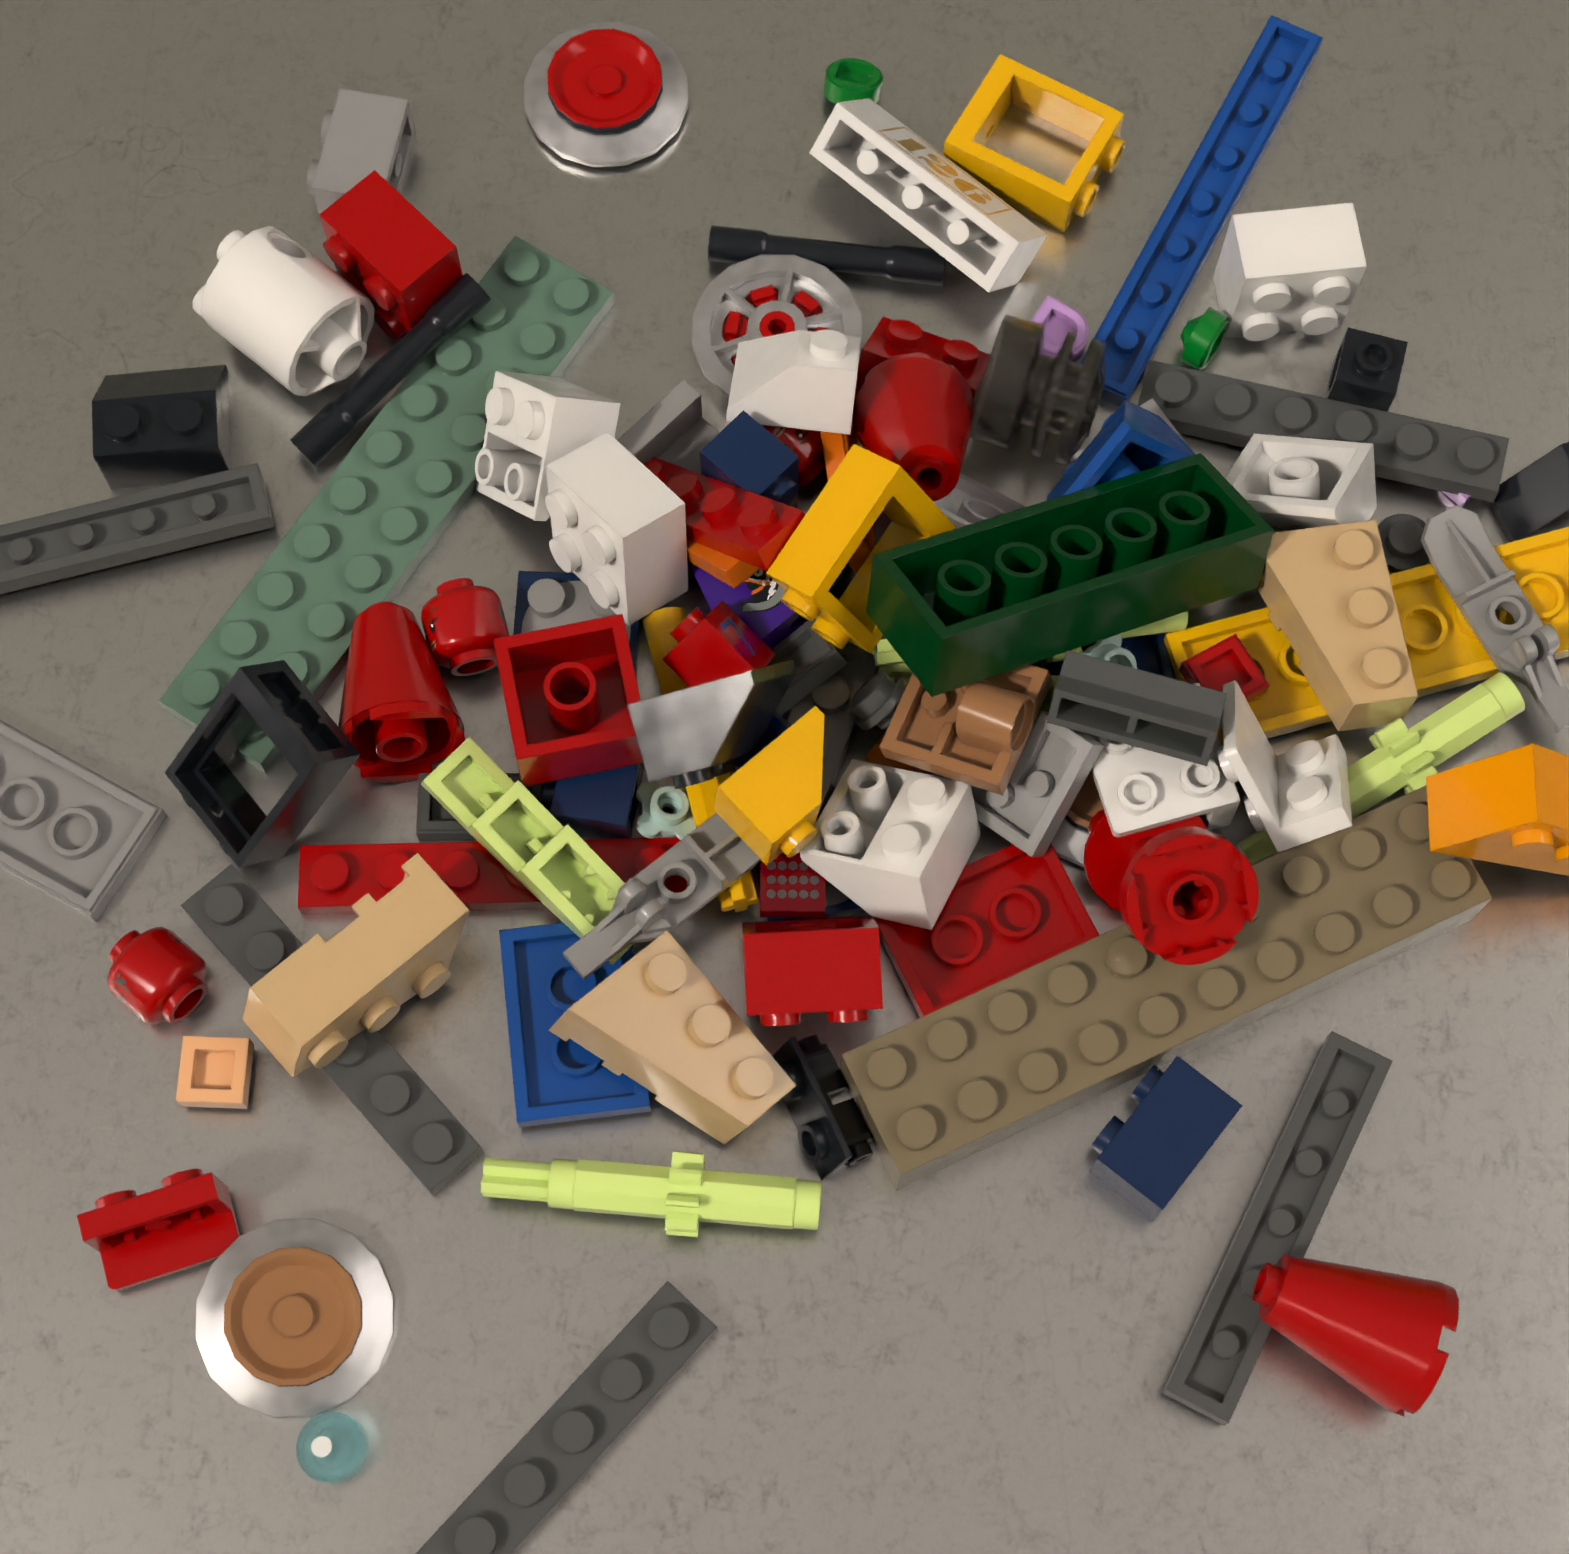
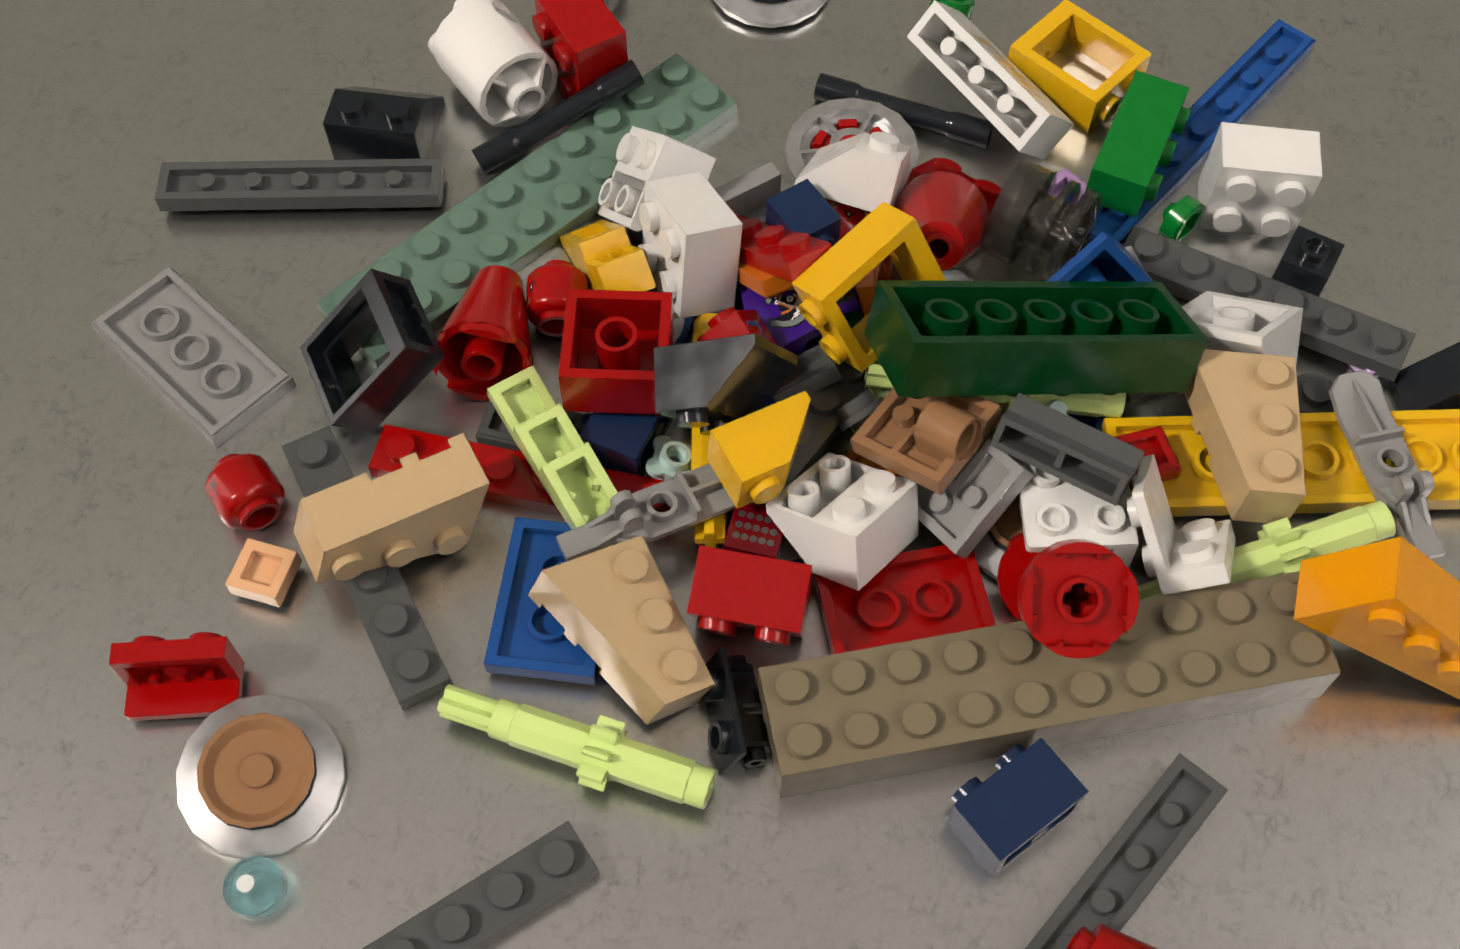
camera: 15 degrees right, 10 degrees down
none -> yellow slope [559,220,656,291]
none -> green brick [1083,70,1191,218]

